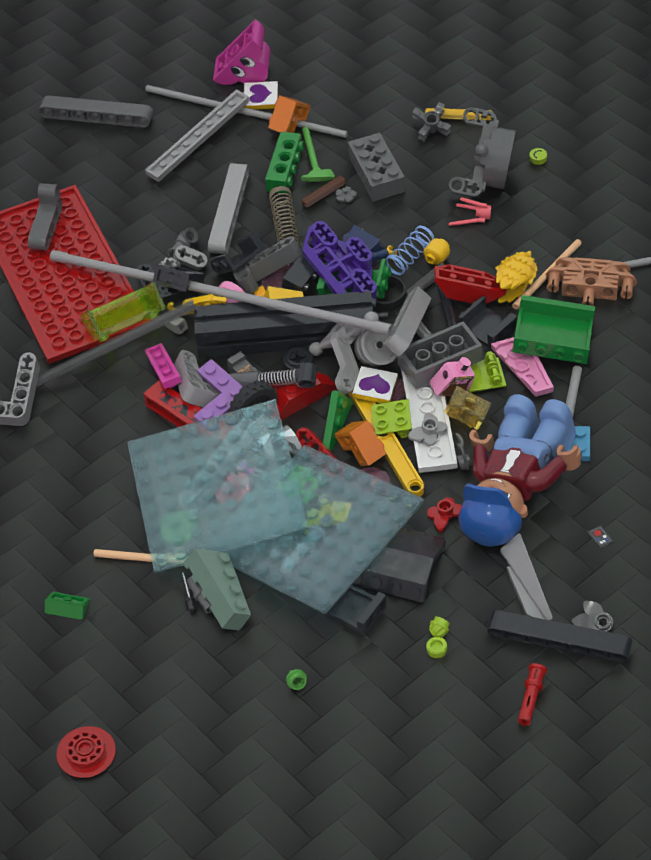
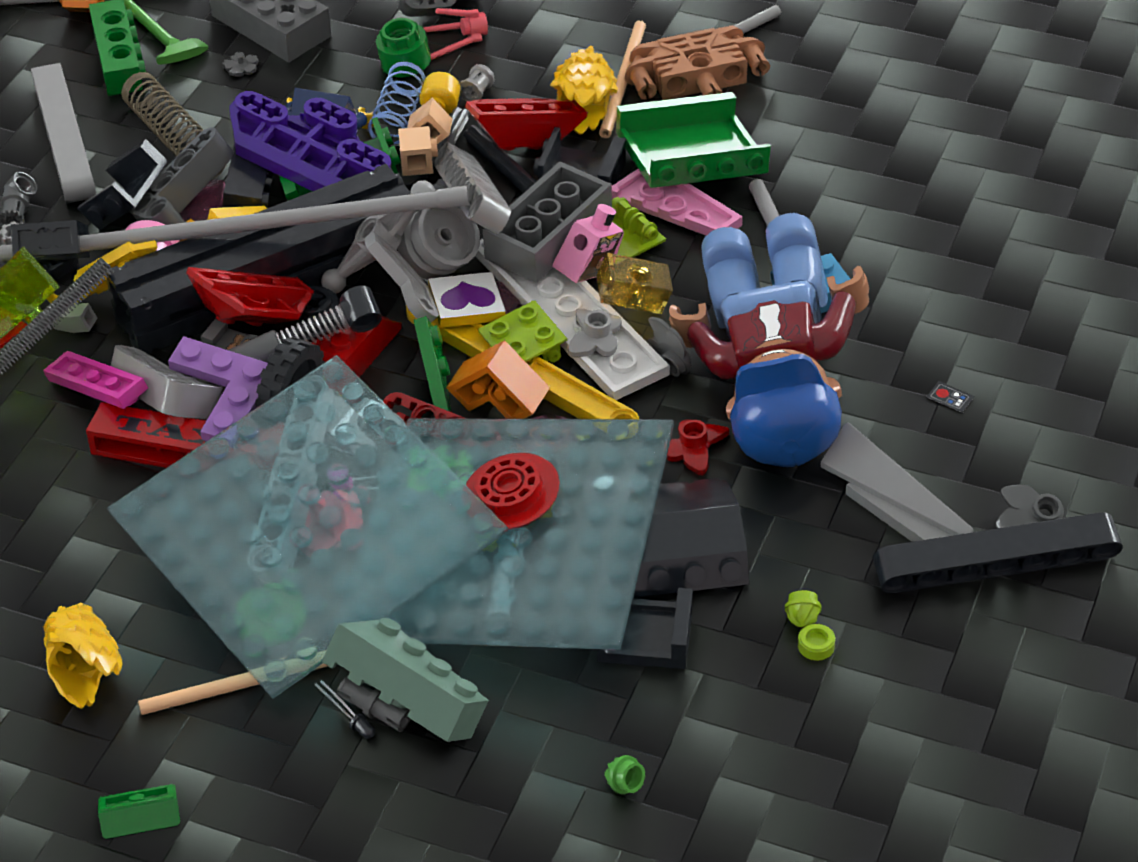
camera: 30 degrees left, 5 degrees down
light grey beam [173,245,207,270] -> none
reddish brown axle [301,176,346,208] -> none
red pin [518,663,547,726] -> none
none -> yellow head [43,602,122,709]
none -> red wedge [186,267,314,326]
none -> green piece [376,18,431,77]
none -> light nougat brick [398,126,438,176]
none -> light nougat brick [407,98,453,144]
none -> light grey bush [459,64,495,101]
none -> red wheel [462,453,560,530]

